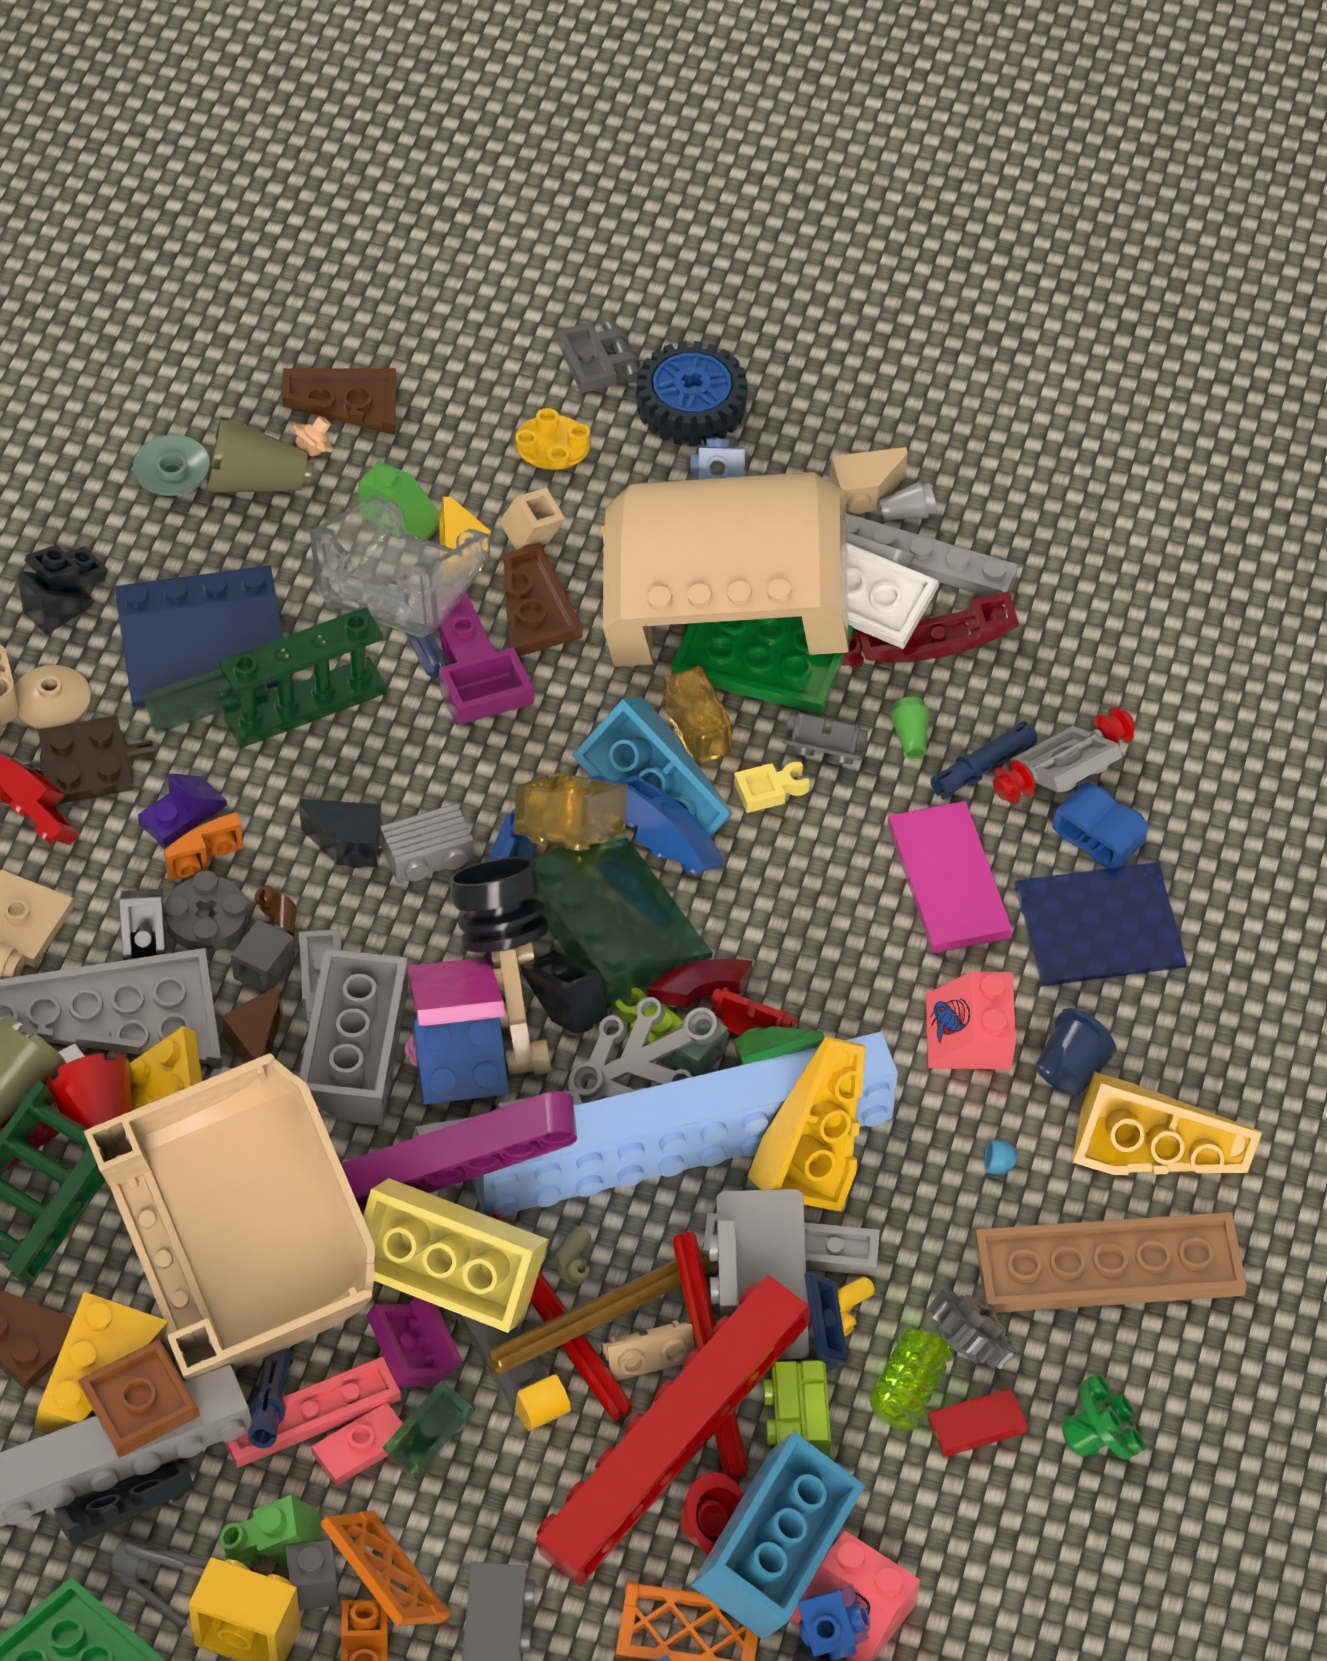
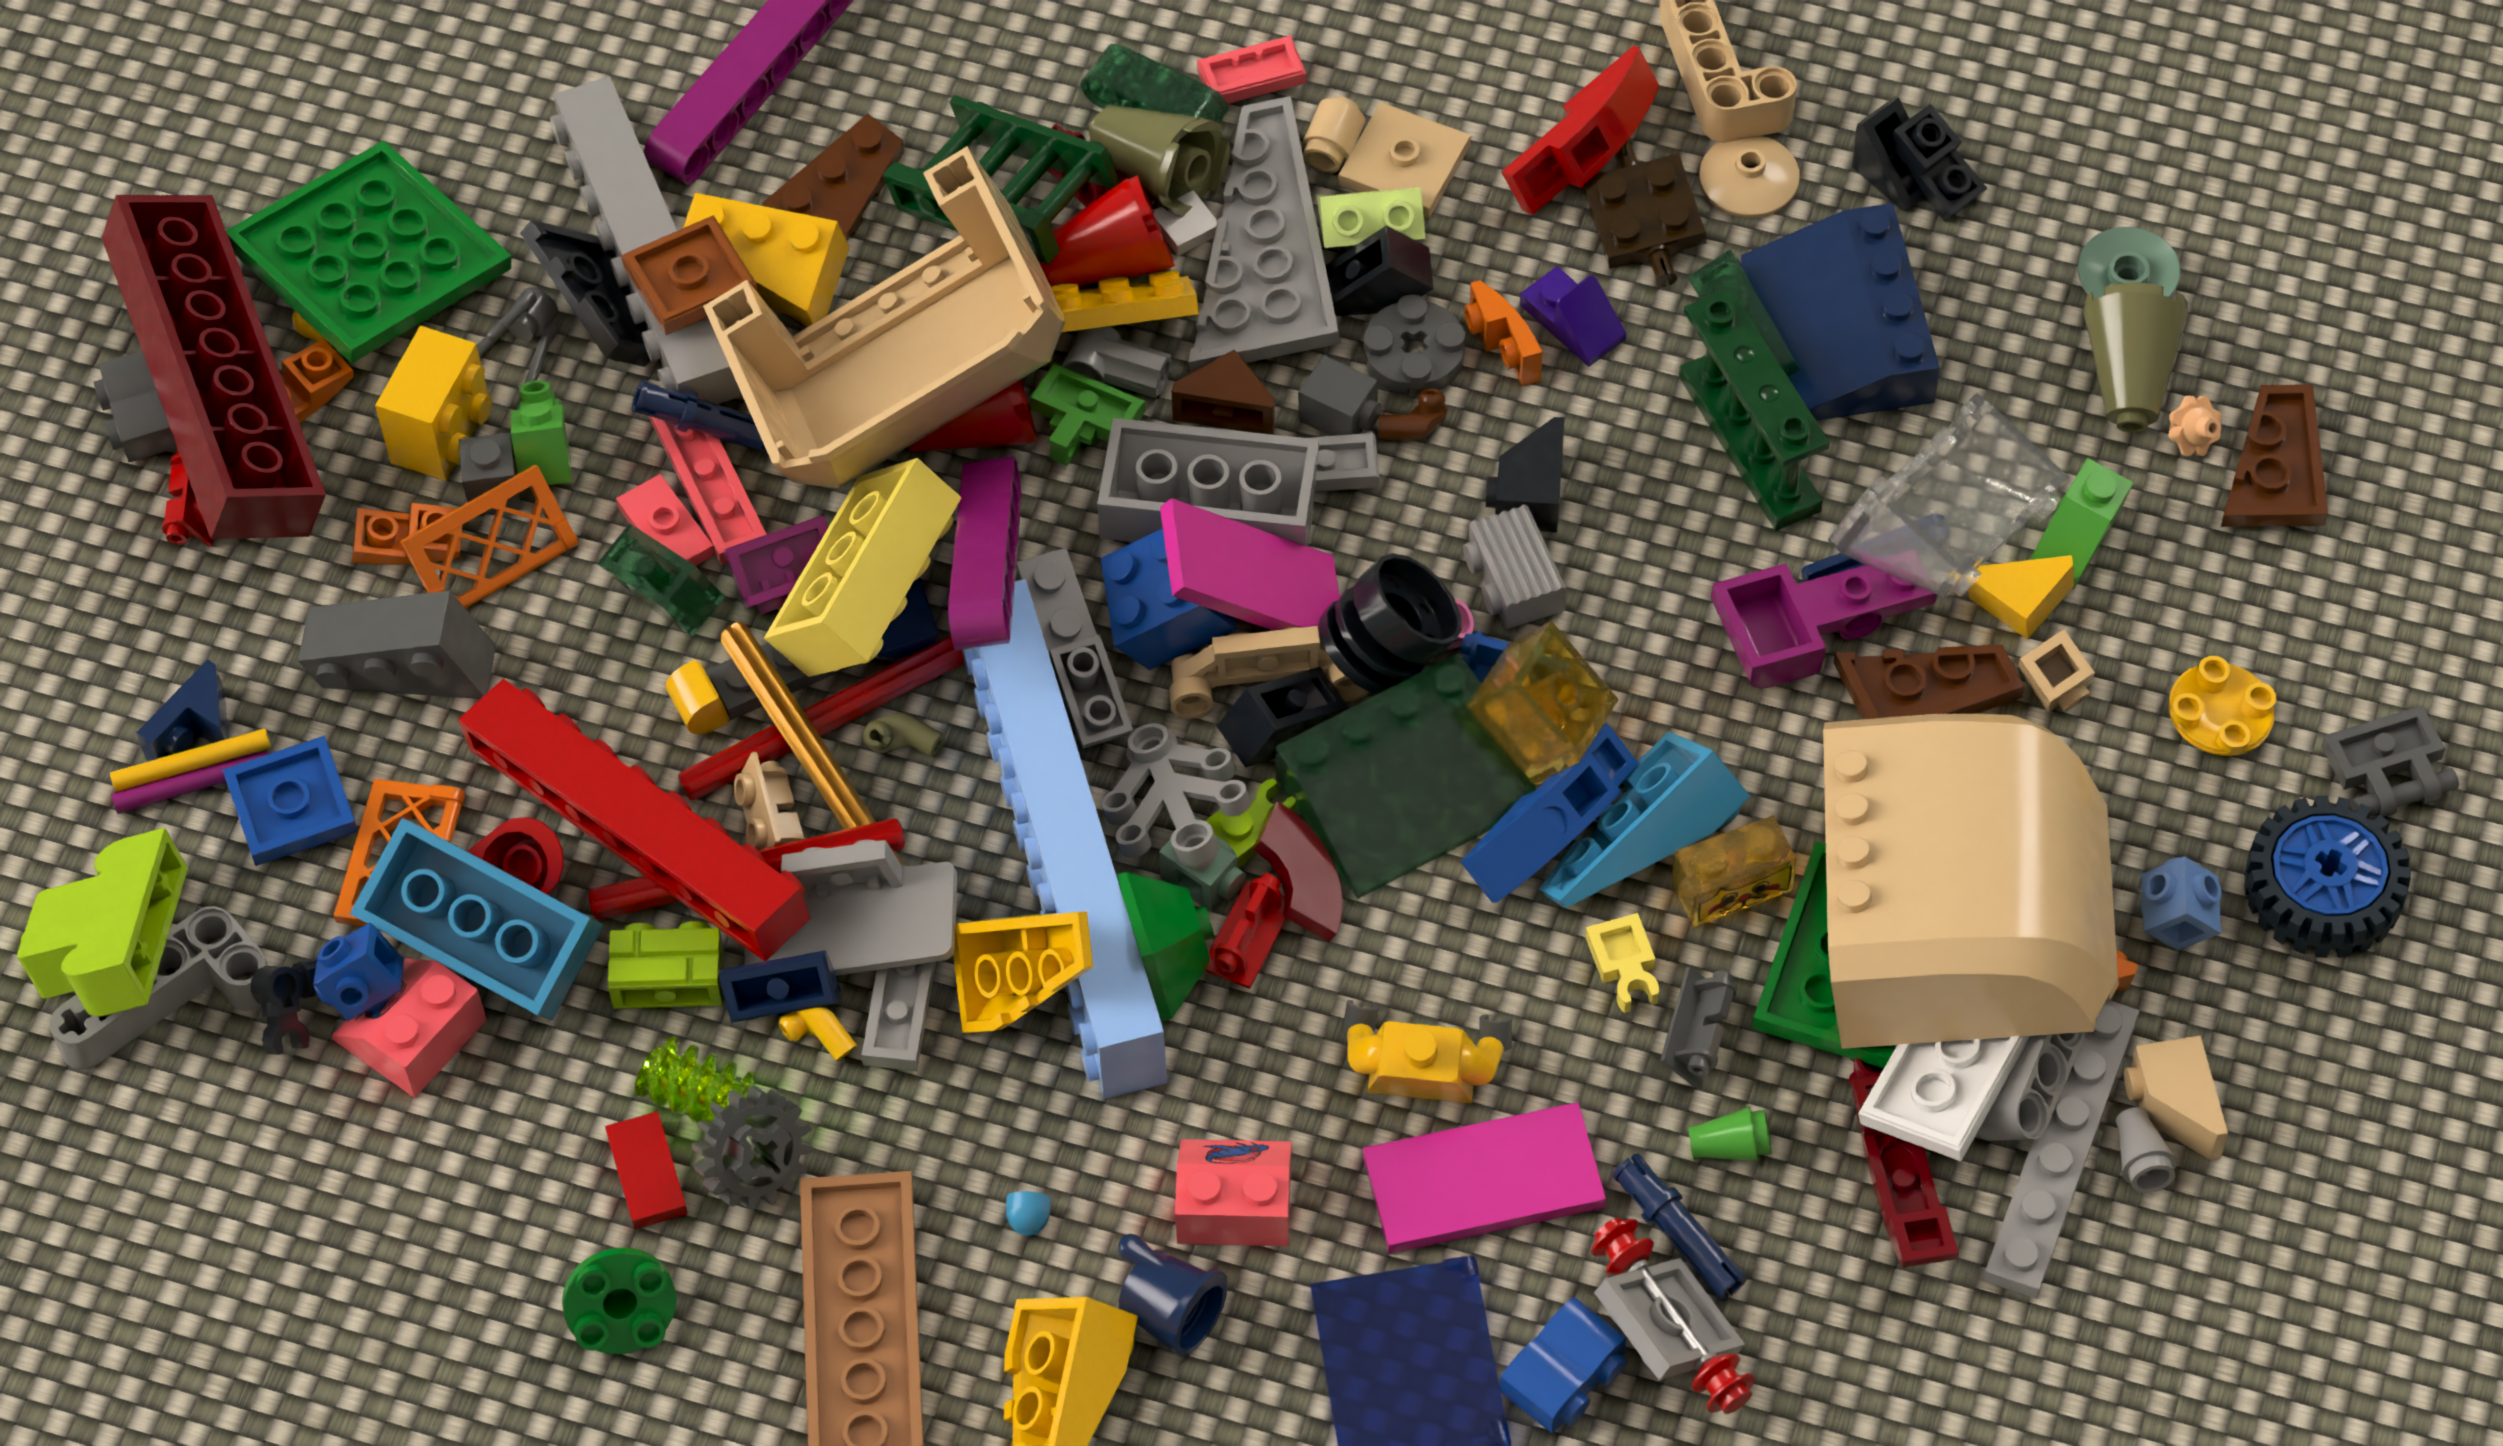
camera: 95 degrees right, 5 degrees up
none -> yellowish green brick [1317,187,1426,248]
none -> yellow torso [1342,1000,1512,1104]

